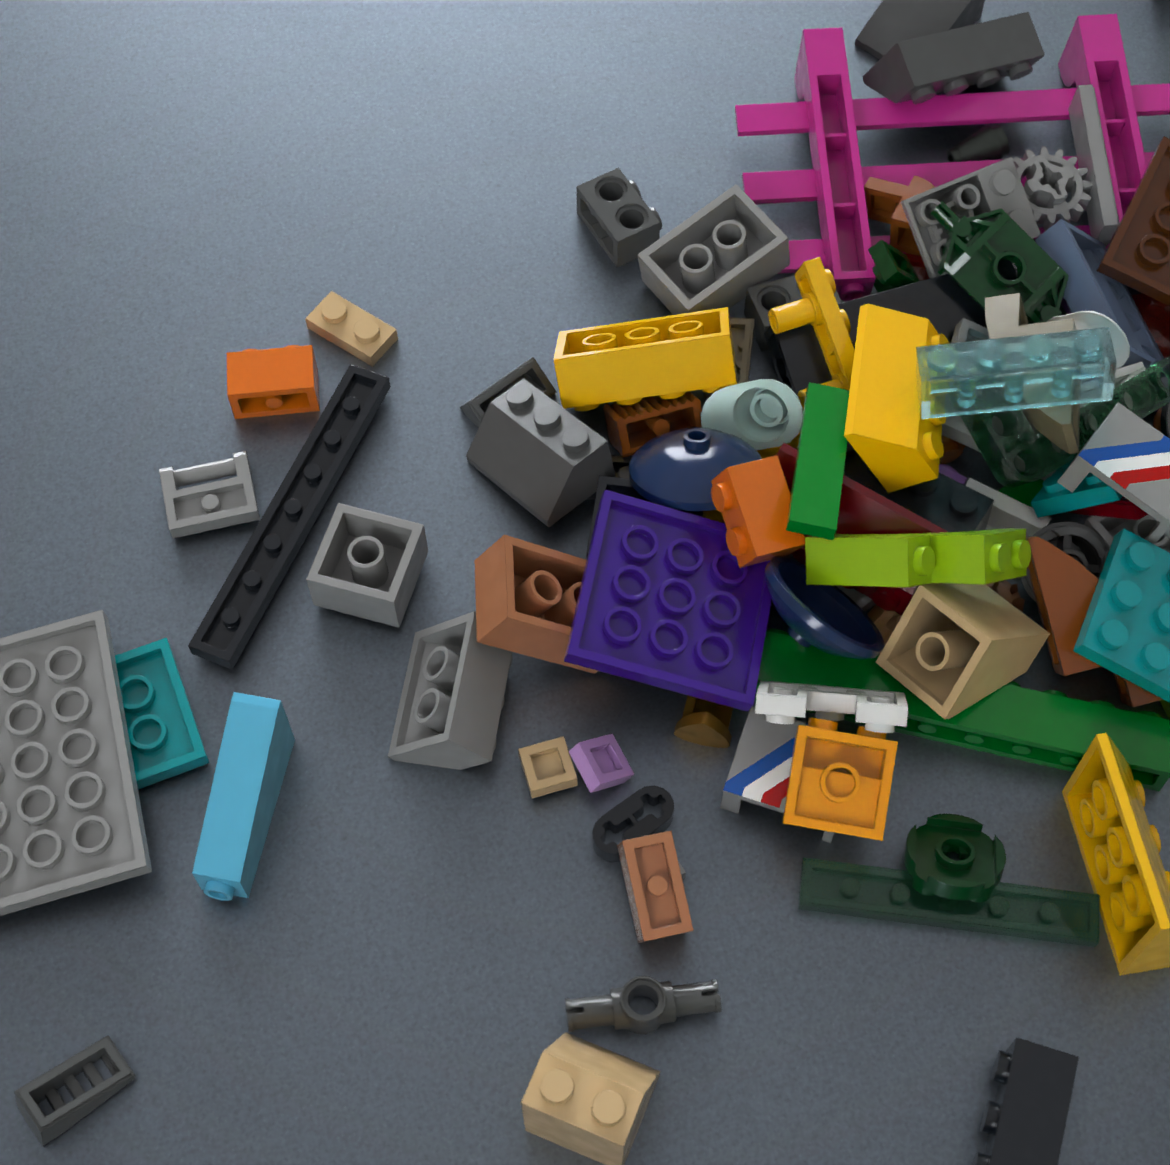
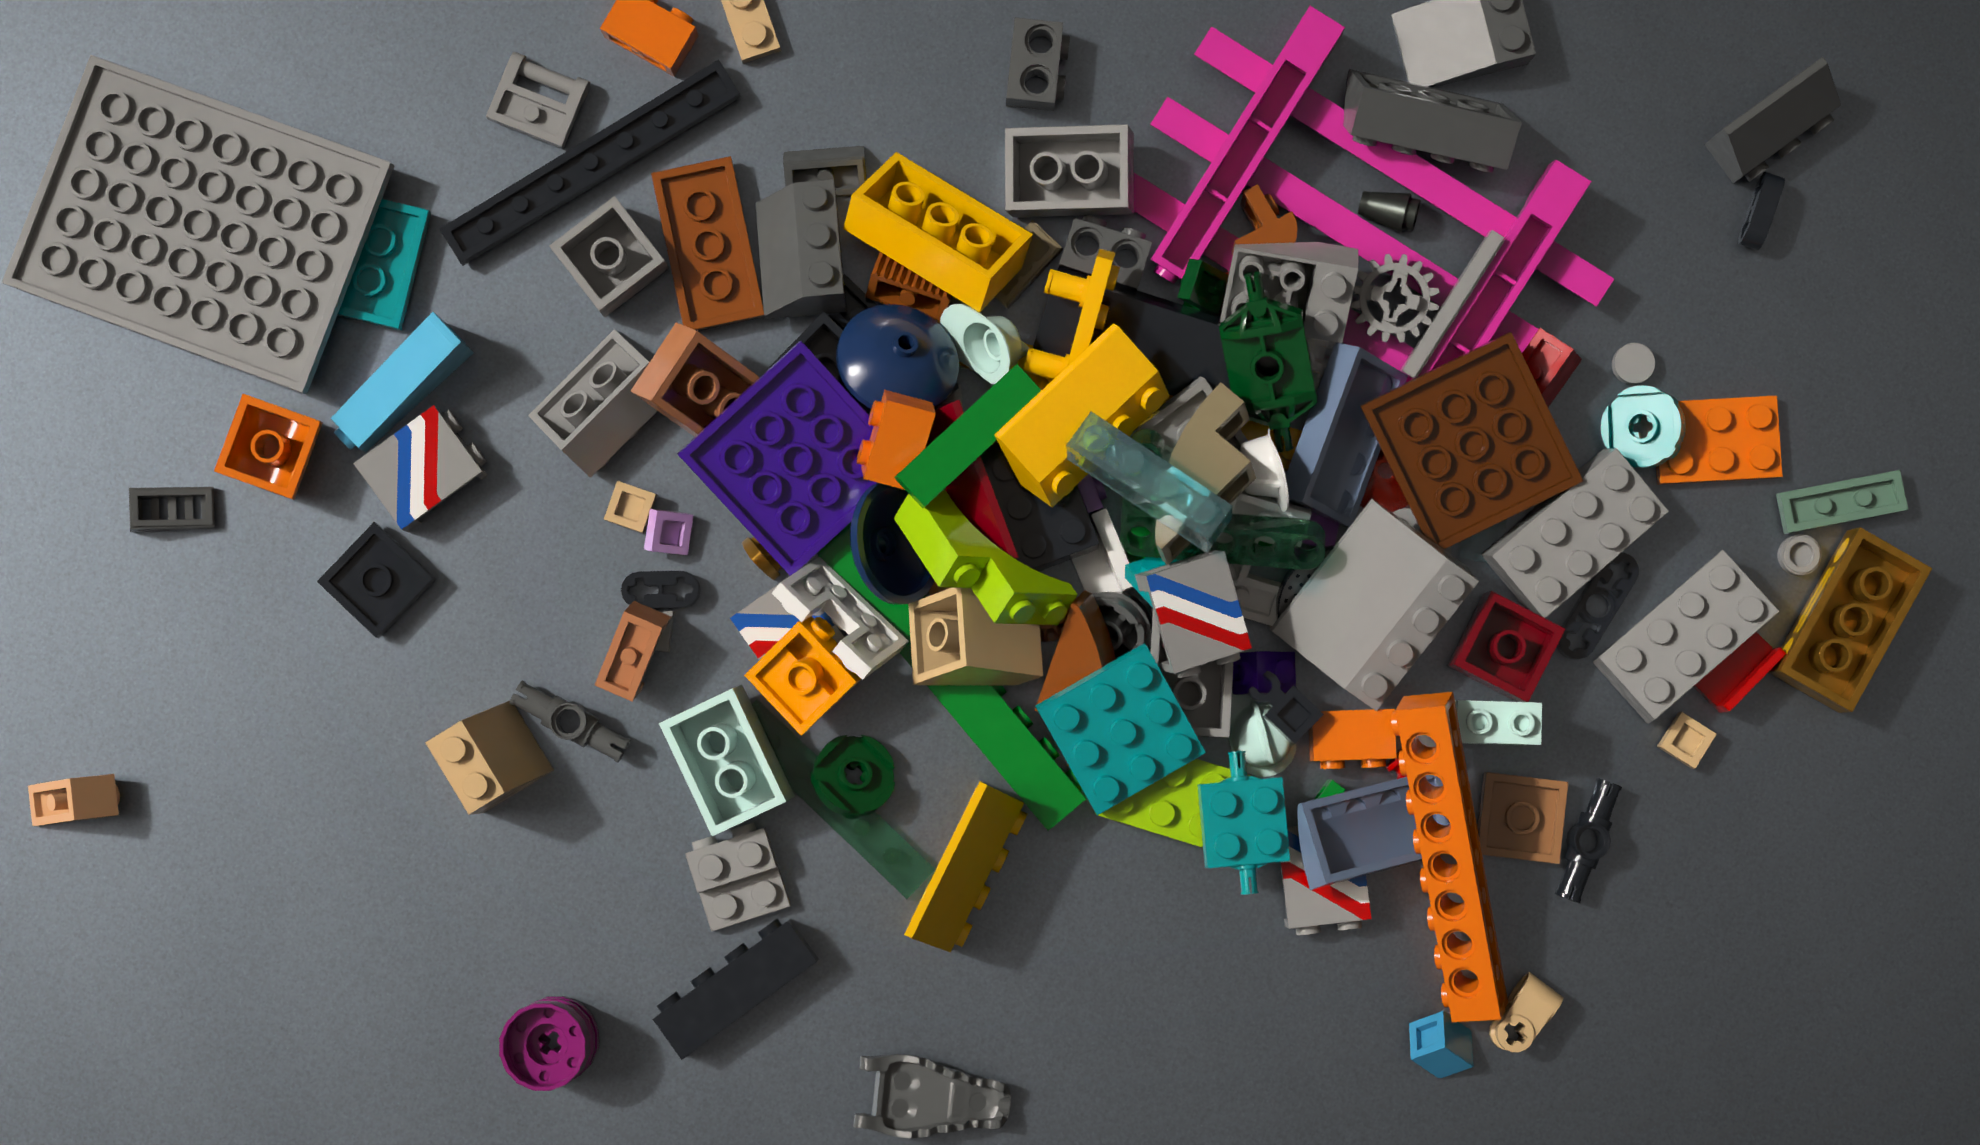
camera: 30 degrees right, 25 degrees up
none -> orange brick [214,394,323,500]
none -> black plate [317,522,436,639]
none -> panel [353,405,488,533]
none -> dark orange plate [651,156,764,331]
none -> light aqua brick [659,685,795,836]
none -> light grey plate [685,822,791,932]

